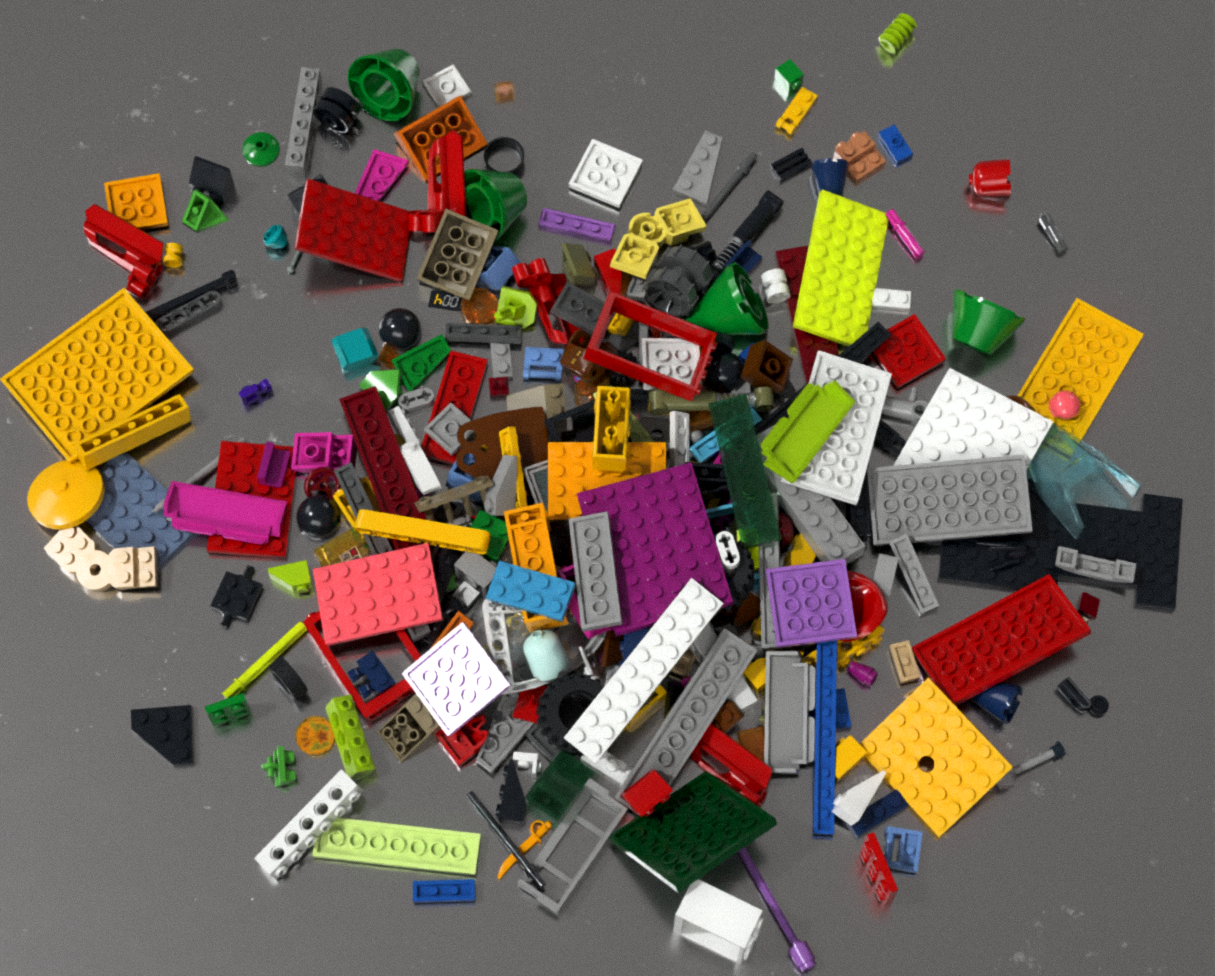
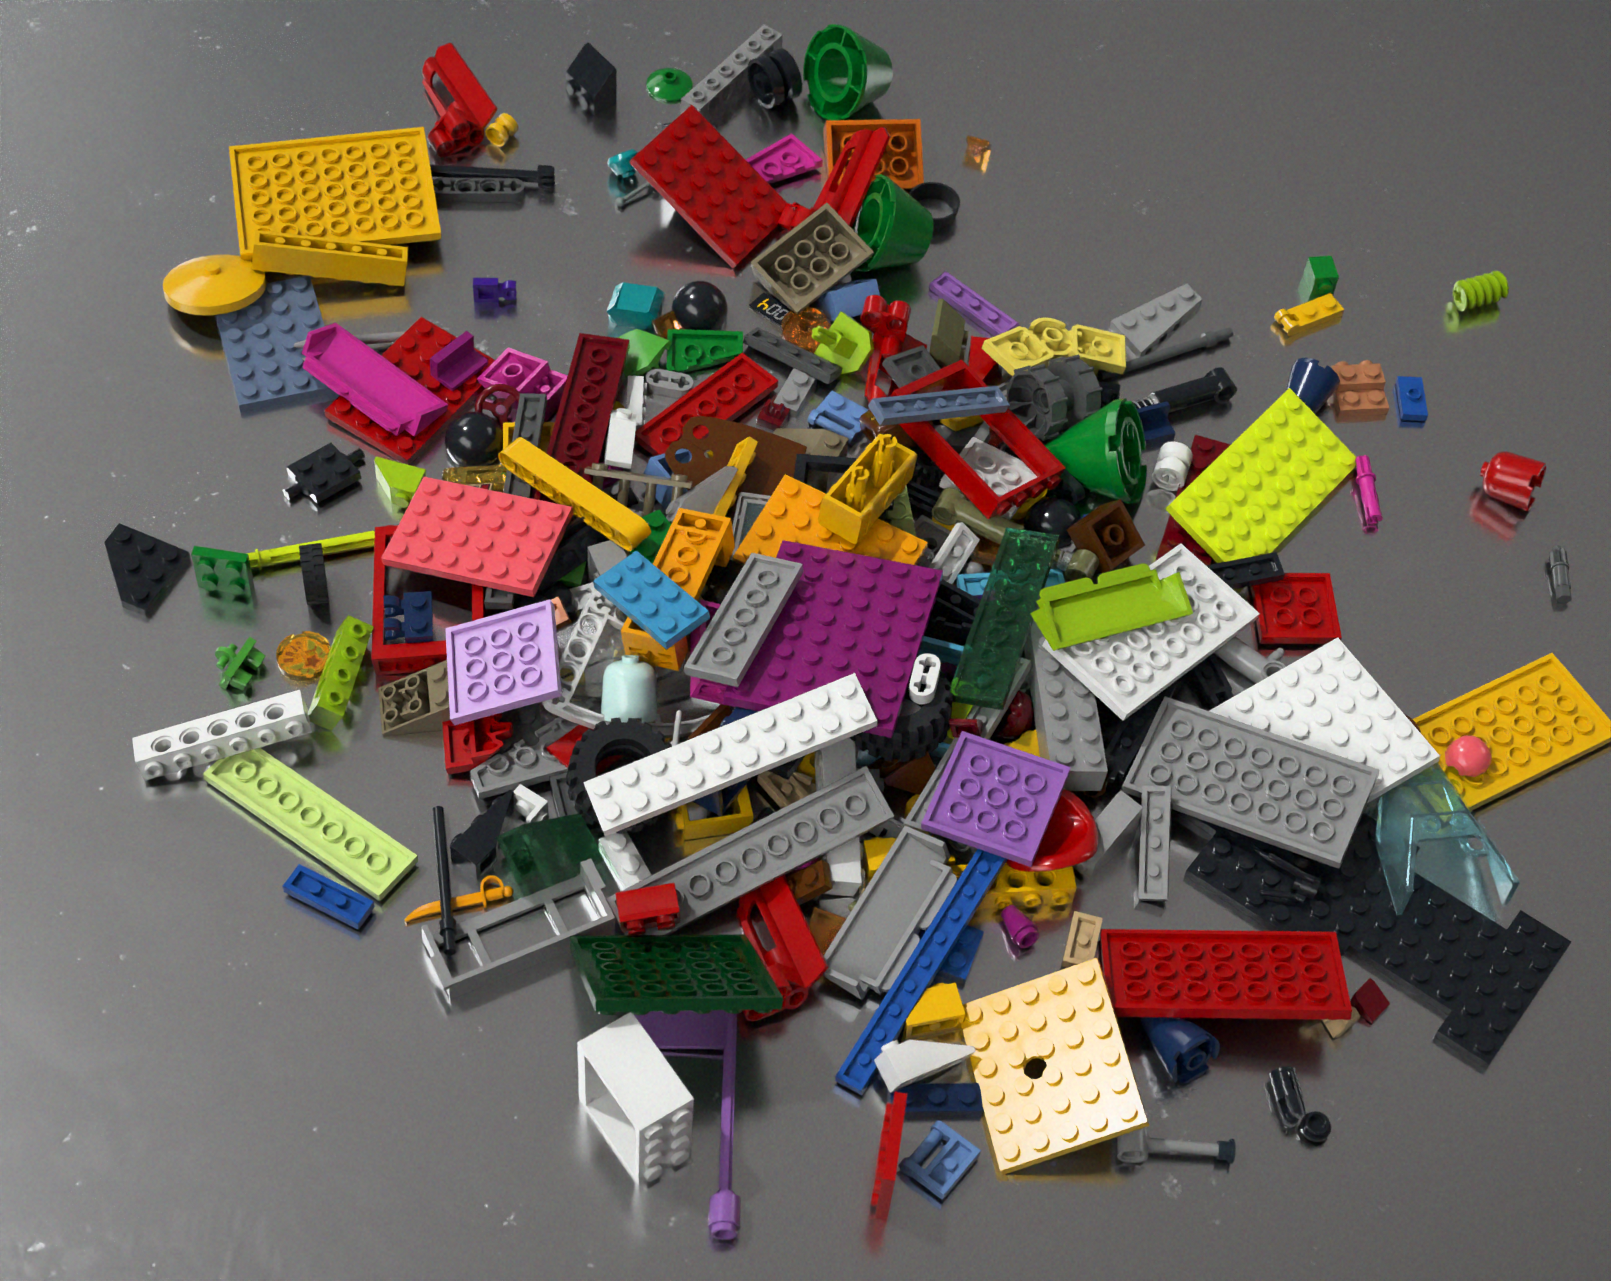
camera: 25 degrees right, 15 degrees down
plate [44,525,158,592] -> none
light orange plate [104,173,168,230] -> none
bright green slope [182,189,229,231] -> none
white tile [422,64,472,107] -> none
light grey plate [424,403,475,456] -> none
white plate [569,139,643,208] -> none
black tile [770,148,812,181] -> none
white plate [872,288,911,311] -> none
green cone [952,289,1026,355] -> none
light grey slope [1055,546,1136,583] -> none
none -> sand blue plate [868,386,1010,426]
none -> dark red slope [949,718,983,738]

